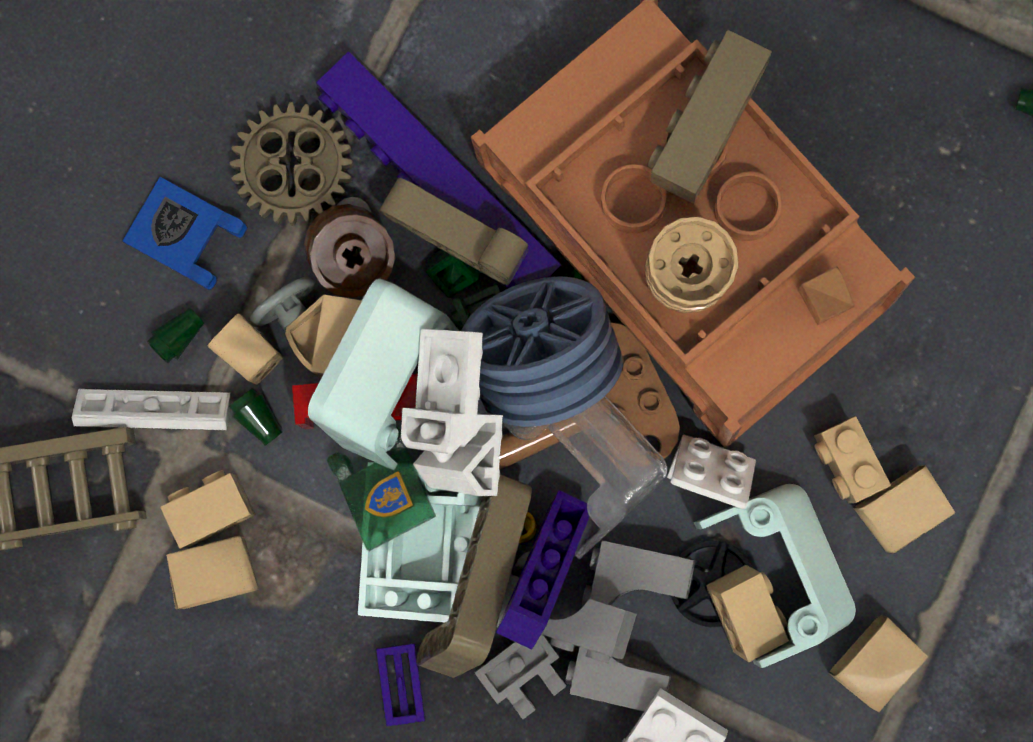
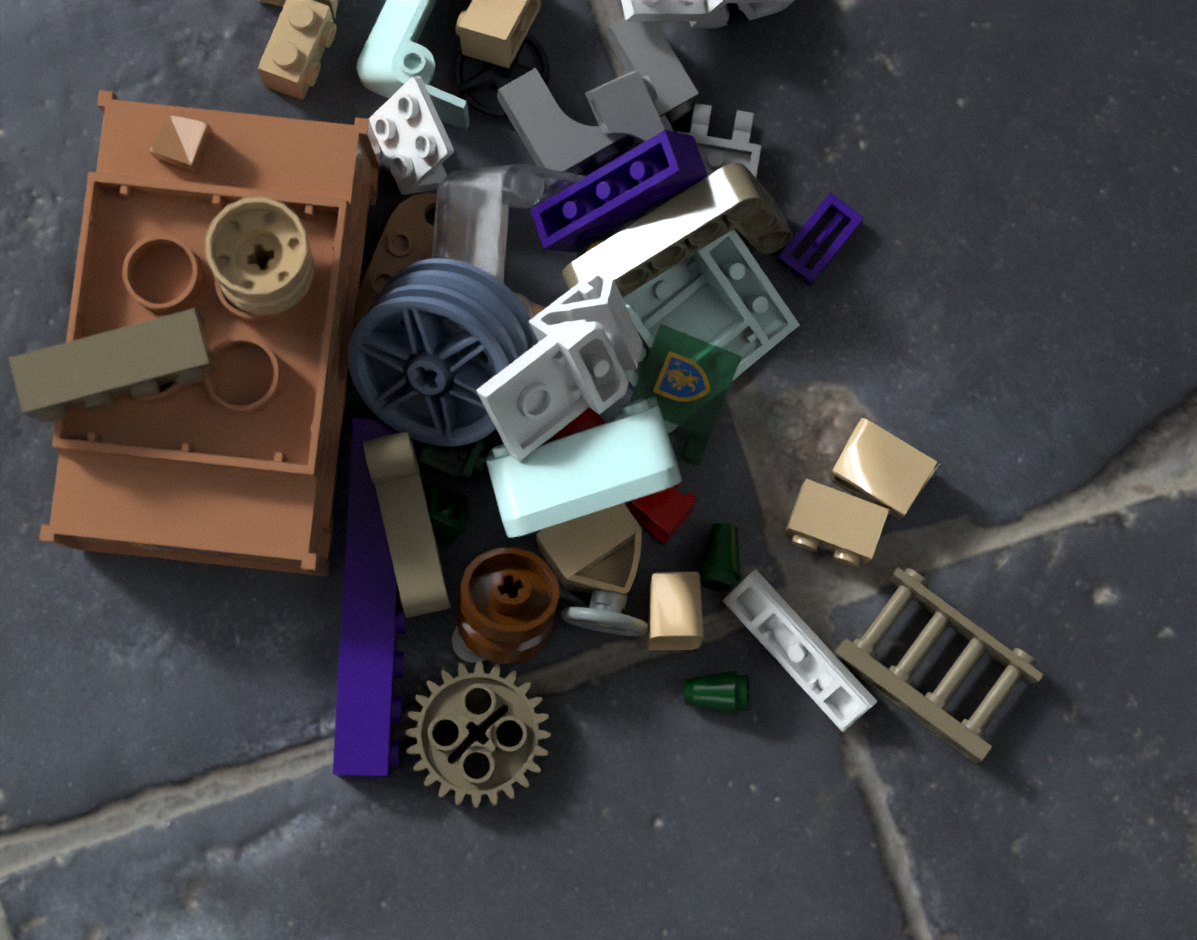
camera: 140 degrees left, 5 degrees down
blue flag [123,177,247,290] -> none

